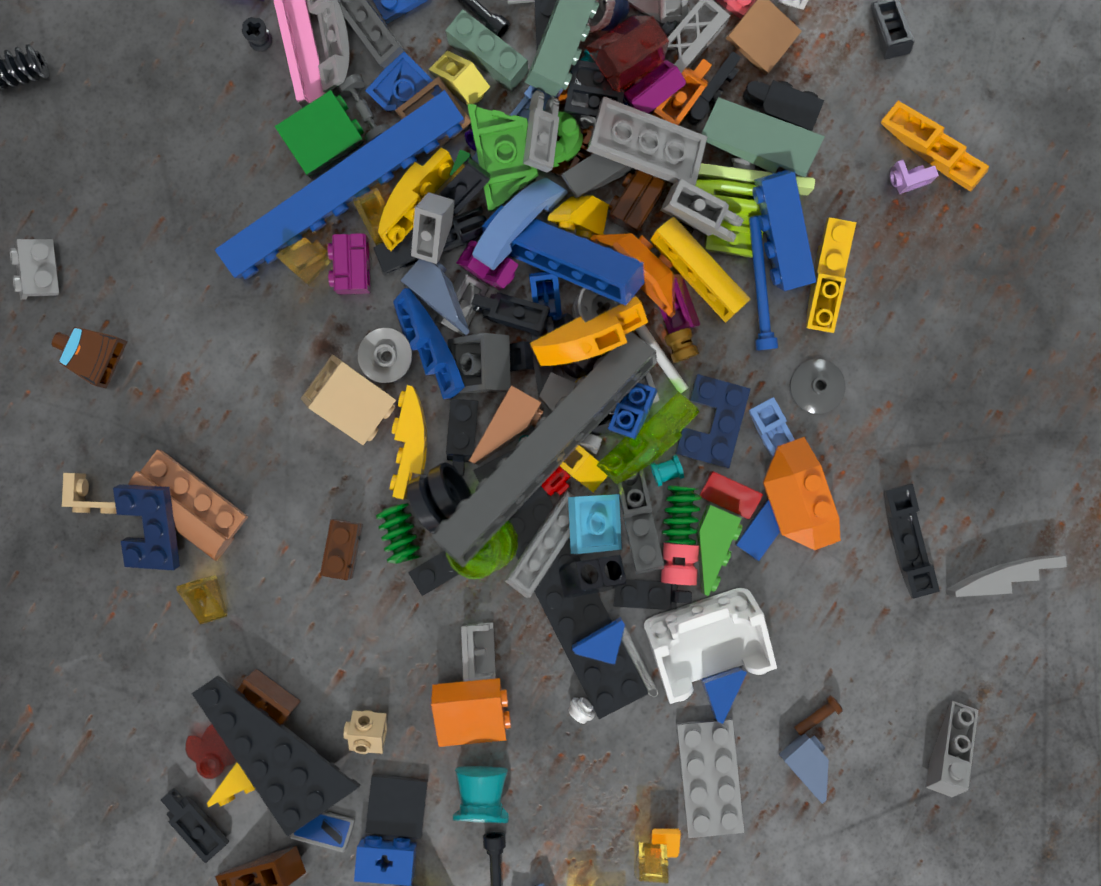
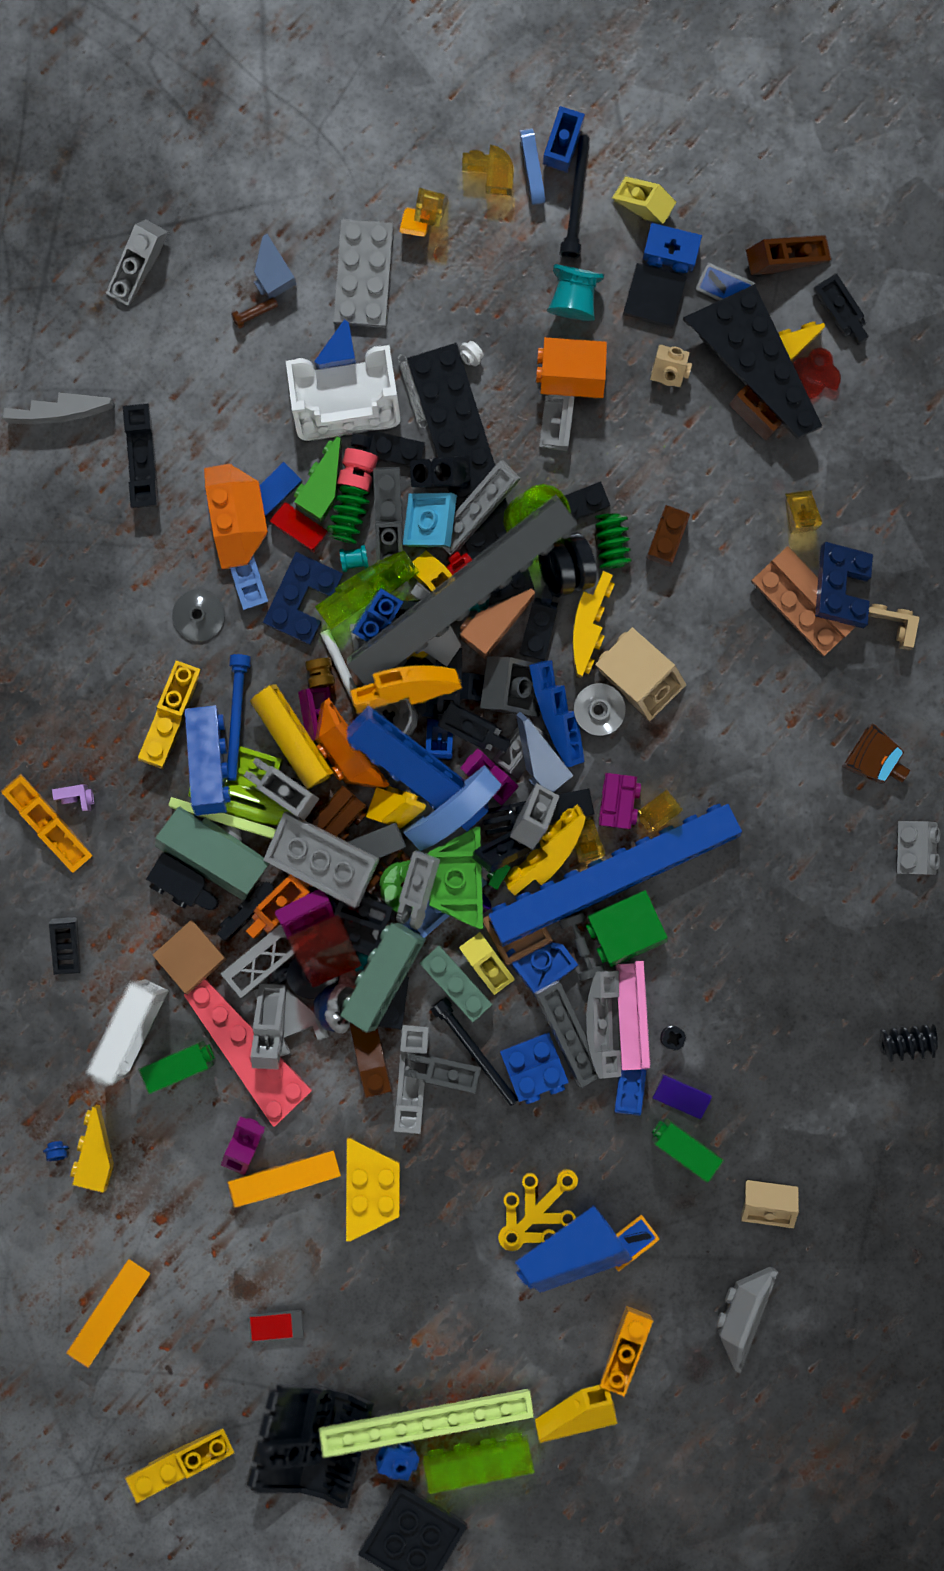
camera: 170 degrees left, 0 degrees up
blue slope [572,617,625,665] -> none

